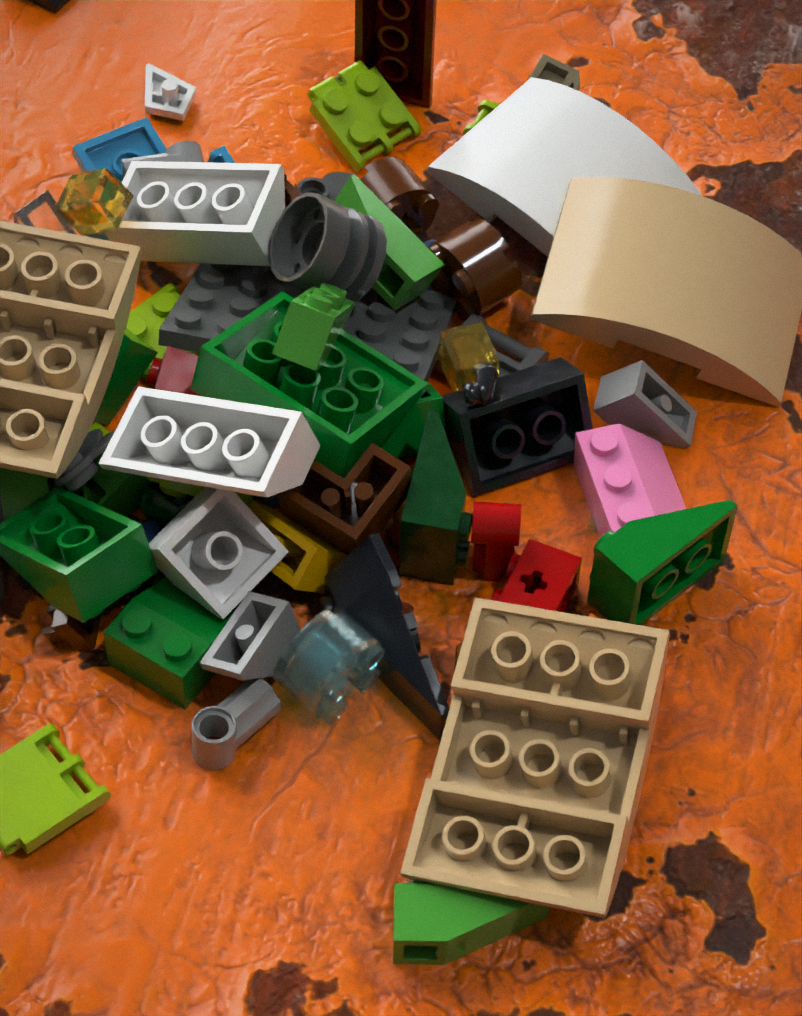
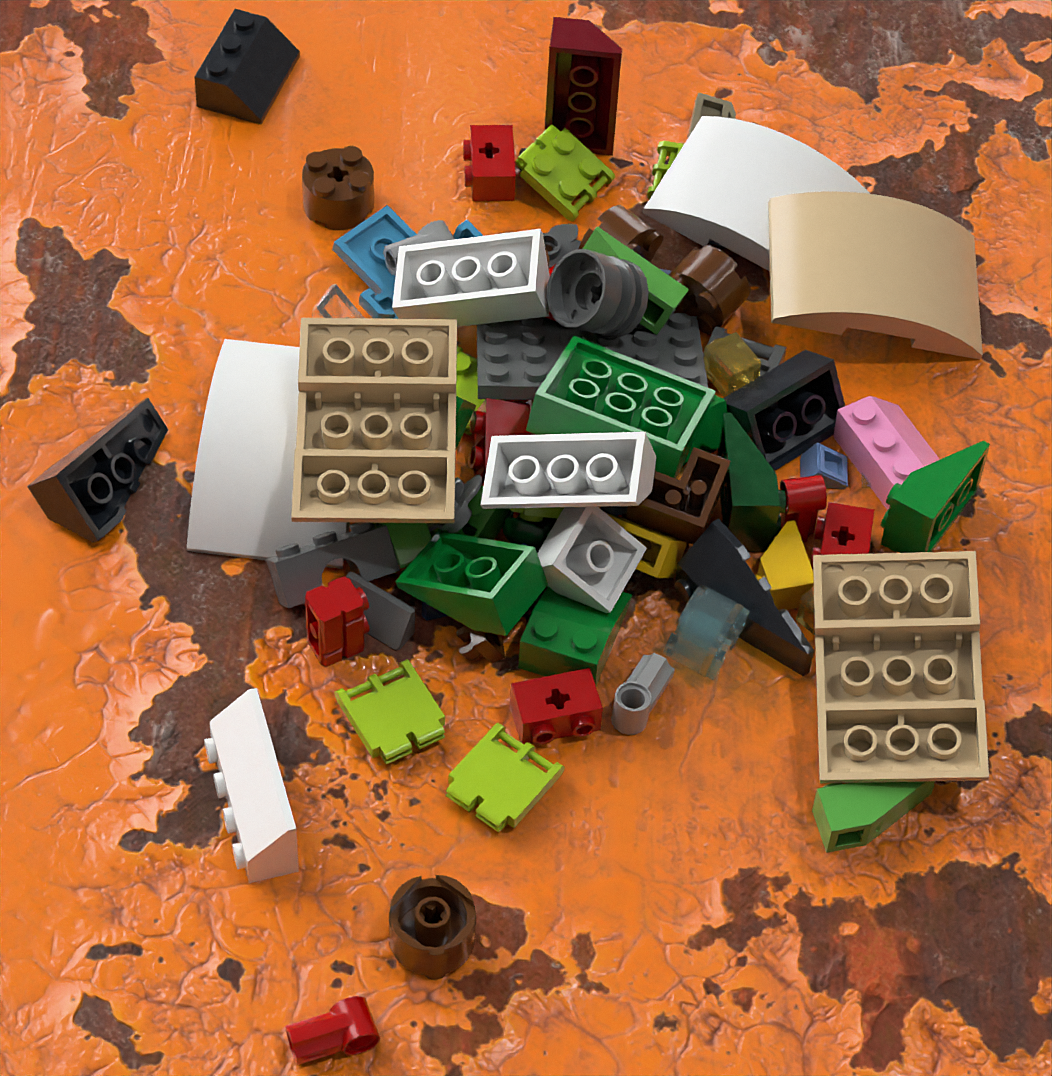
camera: 15 degrees left, 0 degrees up
clear yellow brick [54,168,134,236] -> none
white piece [145,64,197,121] -> none
light grey slope [199,591,304,680] -> none
bright green slope [272,283,355,371] -> none
black arm [462,361,498,407] -> none
light grey slope [593,360,697,449] -> none
none -> reddish brown brick [302,146,374,230]
none -> red brick [463,125,516,201]
none -> red brick [510,668,603,745]
none -> yellow slope [755,520,814,610]
none -> medium blue slope [800,442,848,489]

